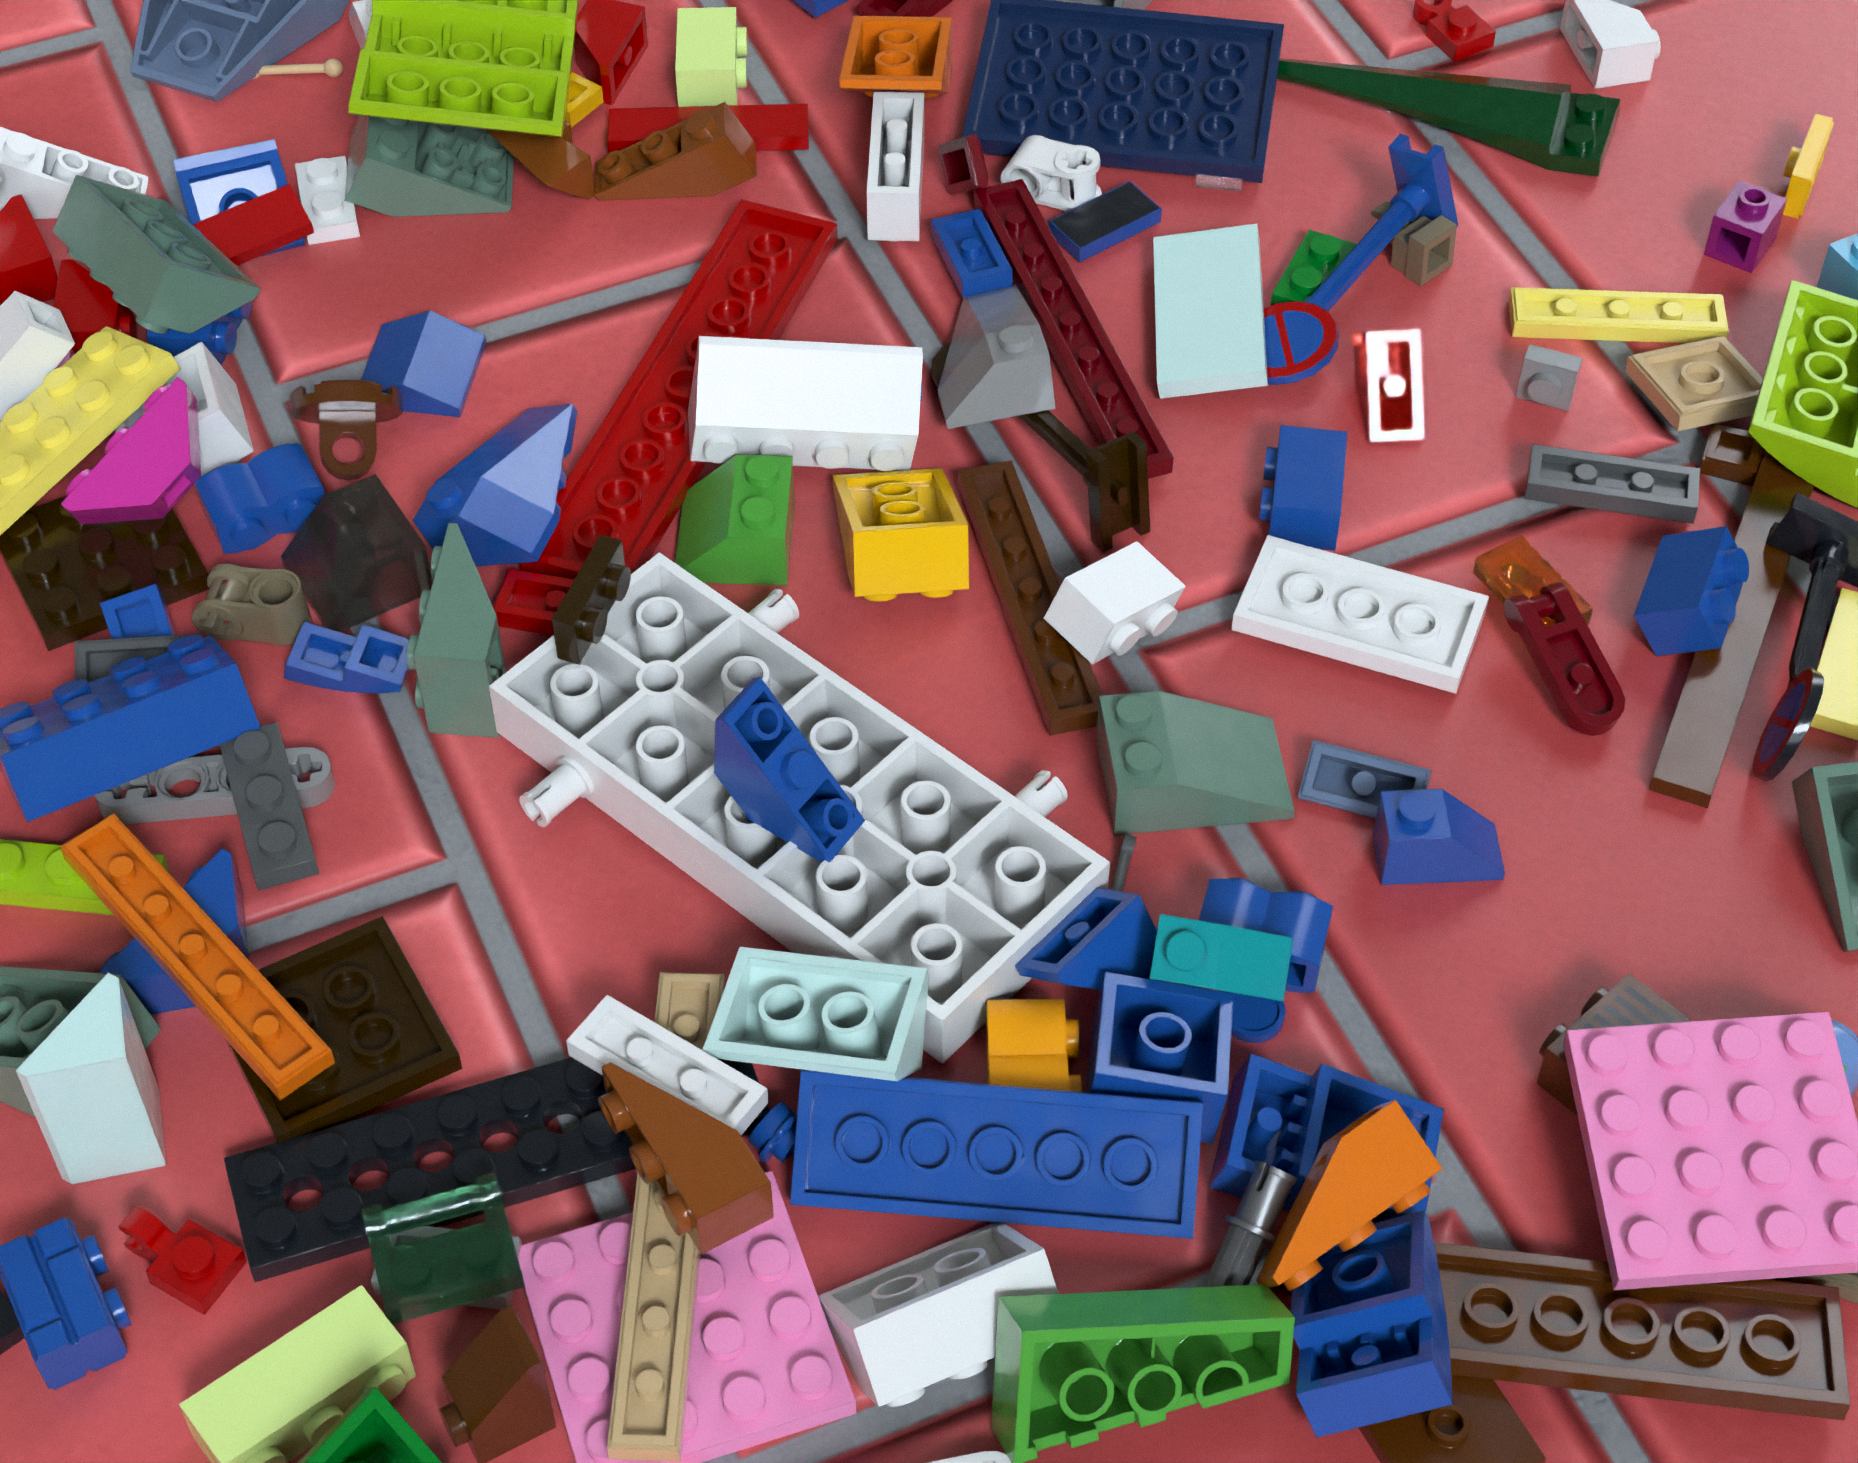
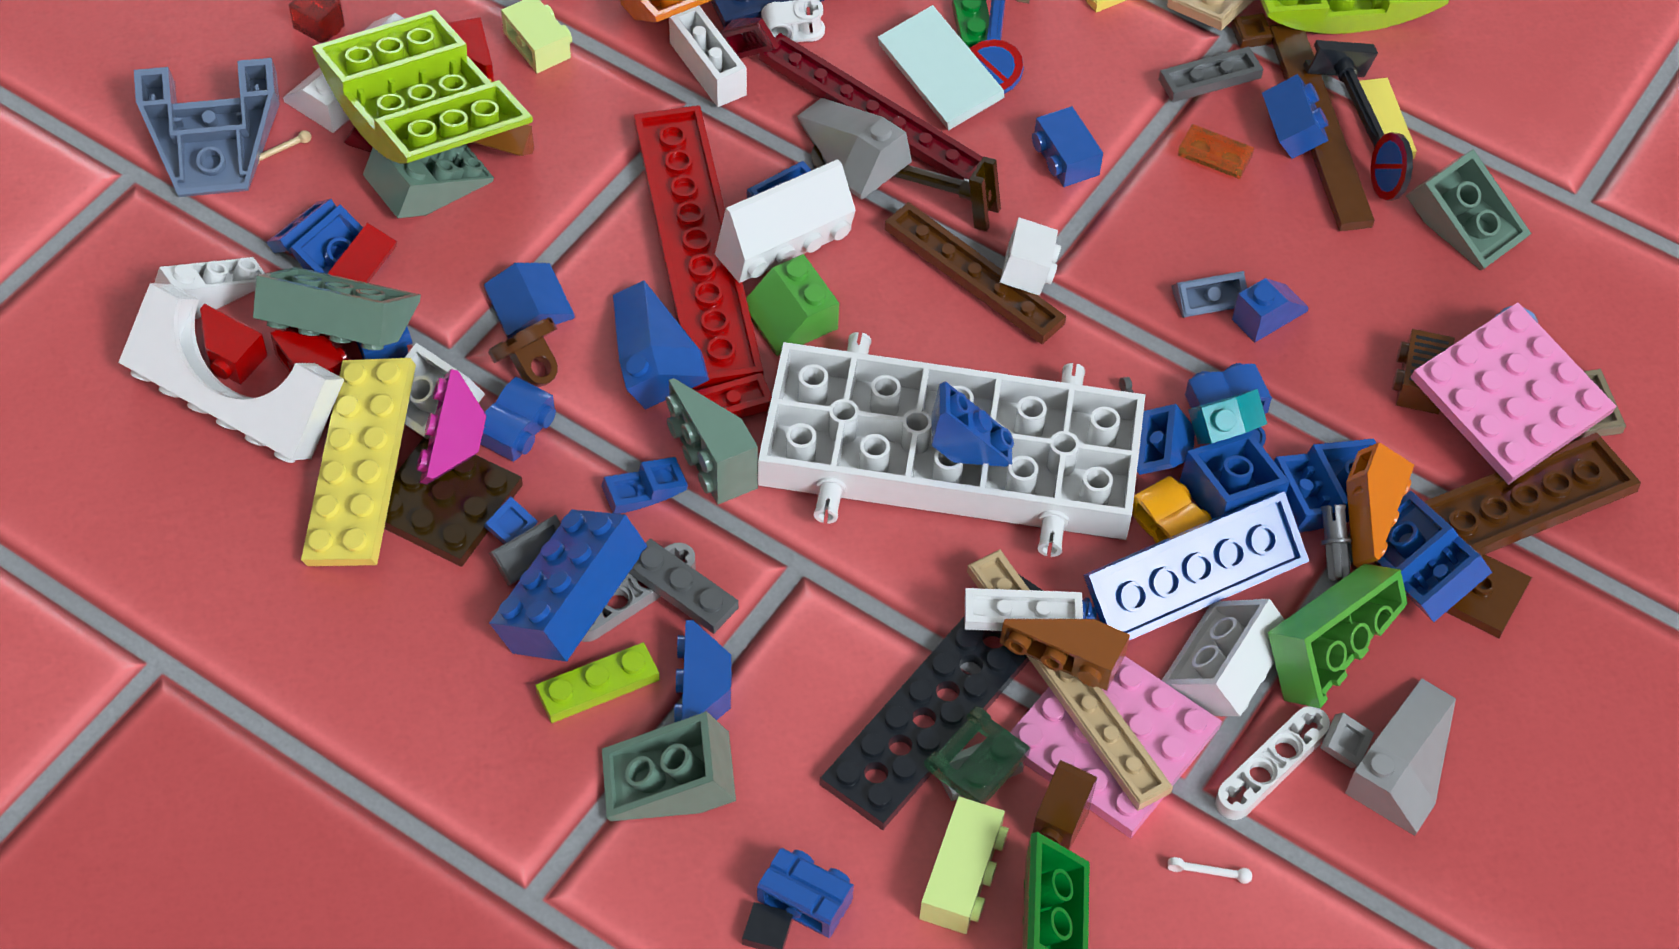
camera: 35 degrees left, 5 degrees up
light aqua slope [16,972,167,1185] -> none
orange tile [60,813,335,1101] -> none
red plate [118,1205,247,1315] -> none
dark tan piece [191,564,313,646] -> none
dark brown plate [225,916,462,1144] -> none
clear smoke slope [281,474,433,632] -> none
white plate [295,156,360,245] -> none
dark brown plate [552,535,631,665] -> none
dark orange slope [594,102,757,201] -> none
red tile [607,104,809,153] -> none
light aqua slope [703,947,929,1081] -> none
yellow slope [833,468,969,602] -> none
blue plate [931,209,1013,298] -> none
black tile [1049,181,1162,263] -> none
sand green slope [1096,691,1295,835] -> none
white plate [1232,535,1489,694] -> none
slope [1353,329,1424,442] -> none
dark red plate [1504,582,1625,736] -> none
light grey plate [1516,344,1583,411] -> none

